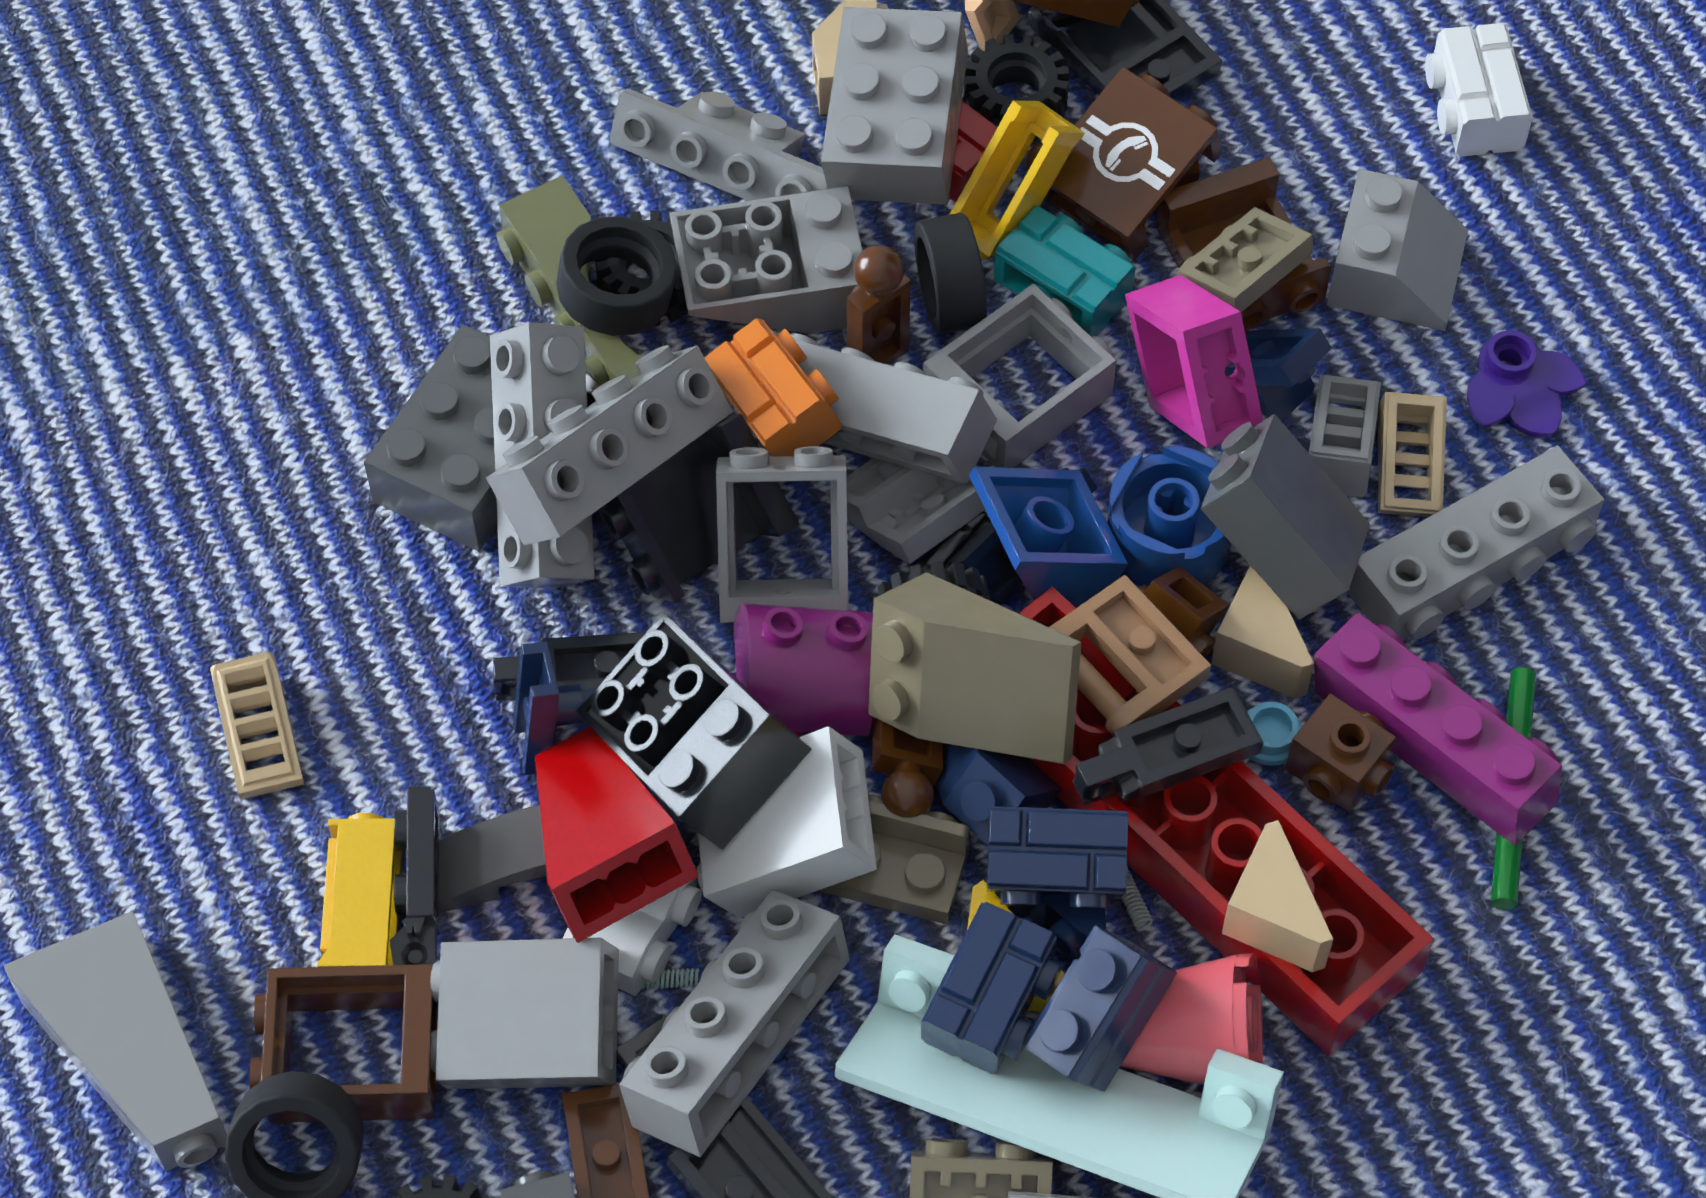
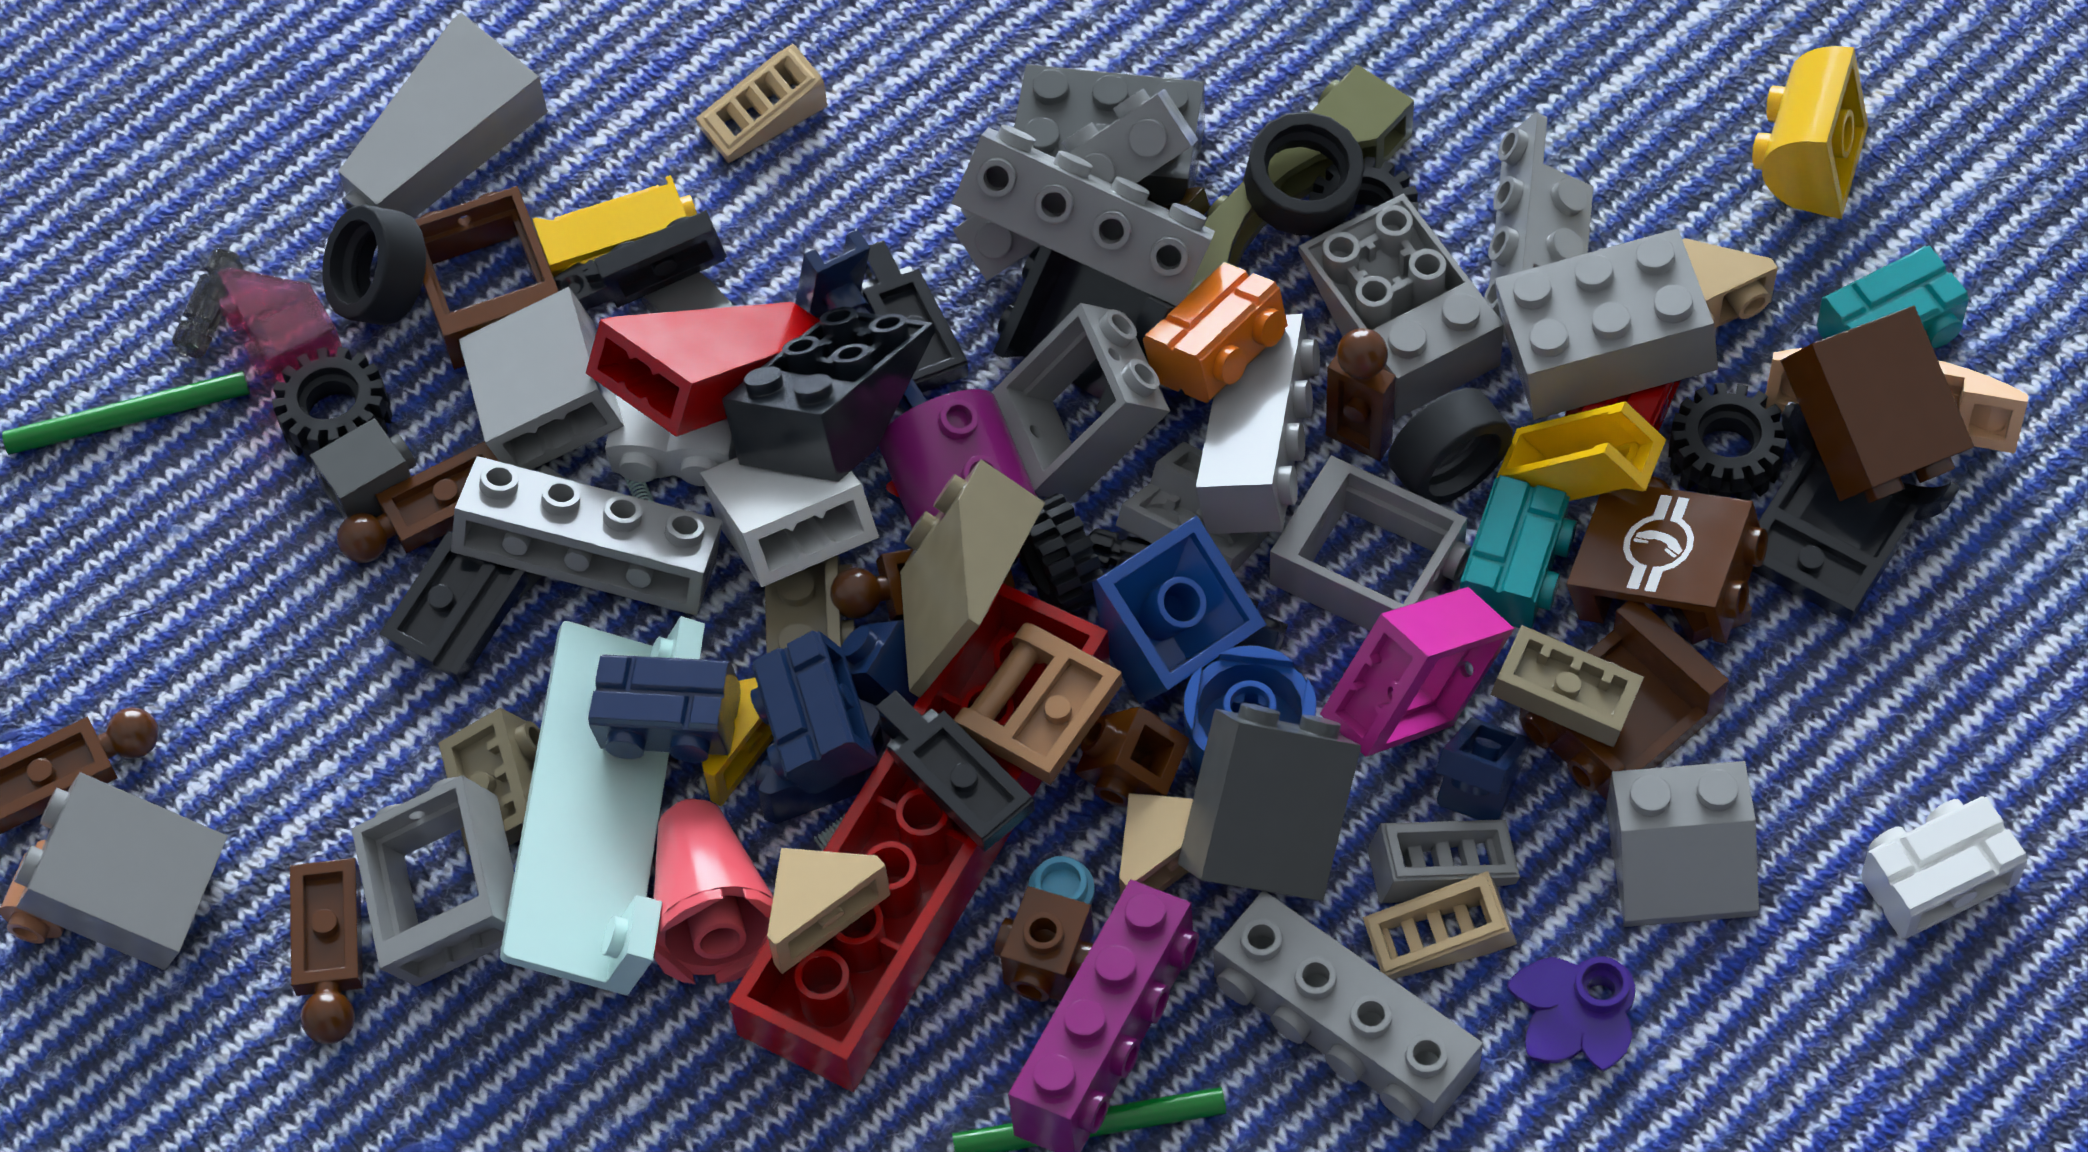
camera: 75 degrees right, 0 degrees up
dark blue brick [1022,925,1177,1092] -> none

